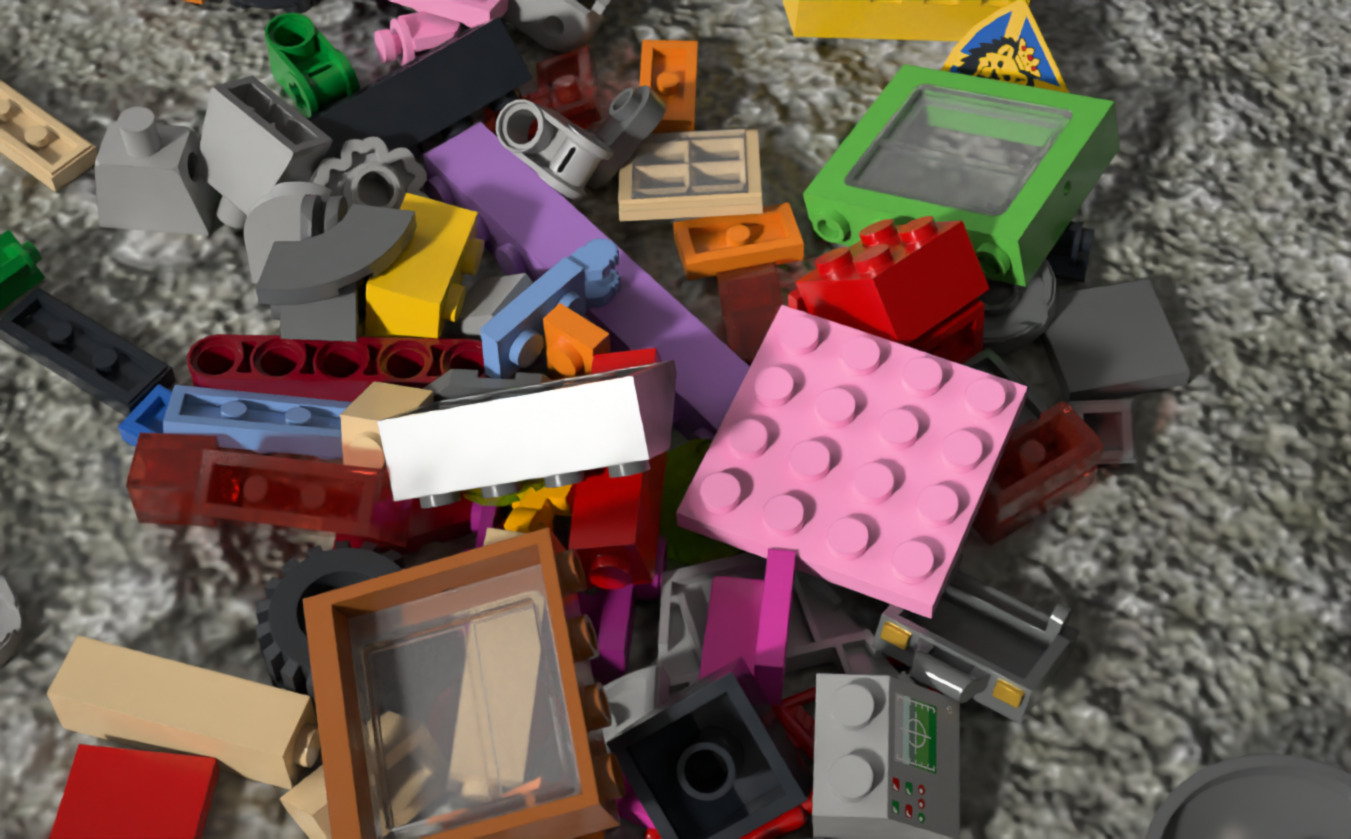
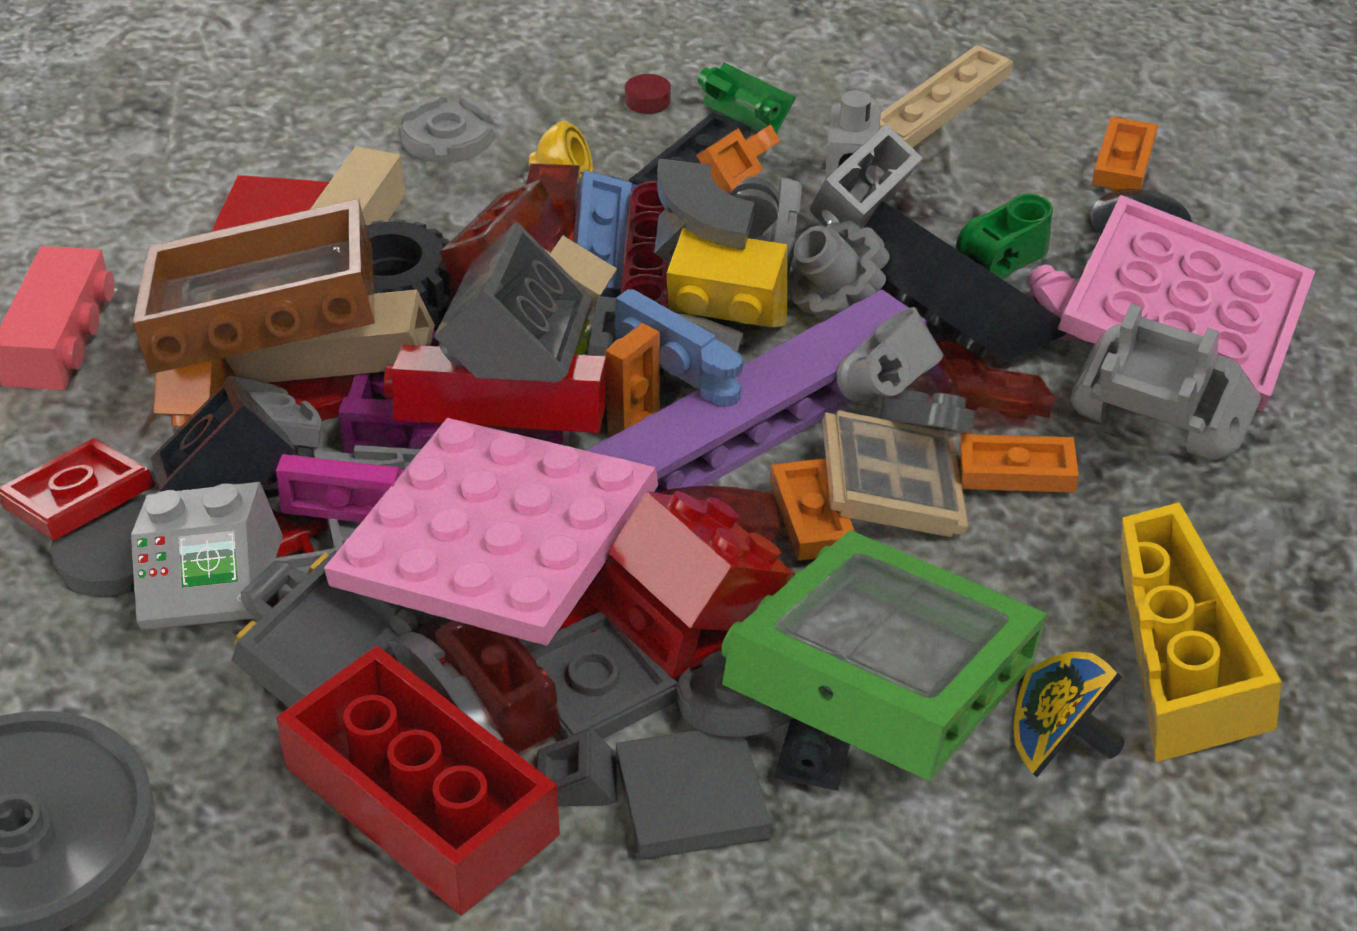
camera: 90 degrees right, 10 degrees down
none -> red brick [276,646,560,916]
none -> dark grey tile [389,632,503,741]
none -> yellow brick [529,120,593,188]
none -> orange plate [696,124,780,193]

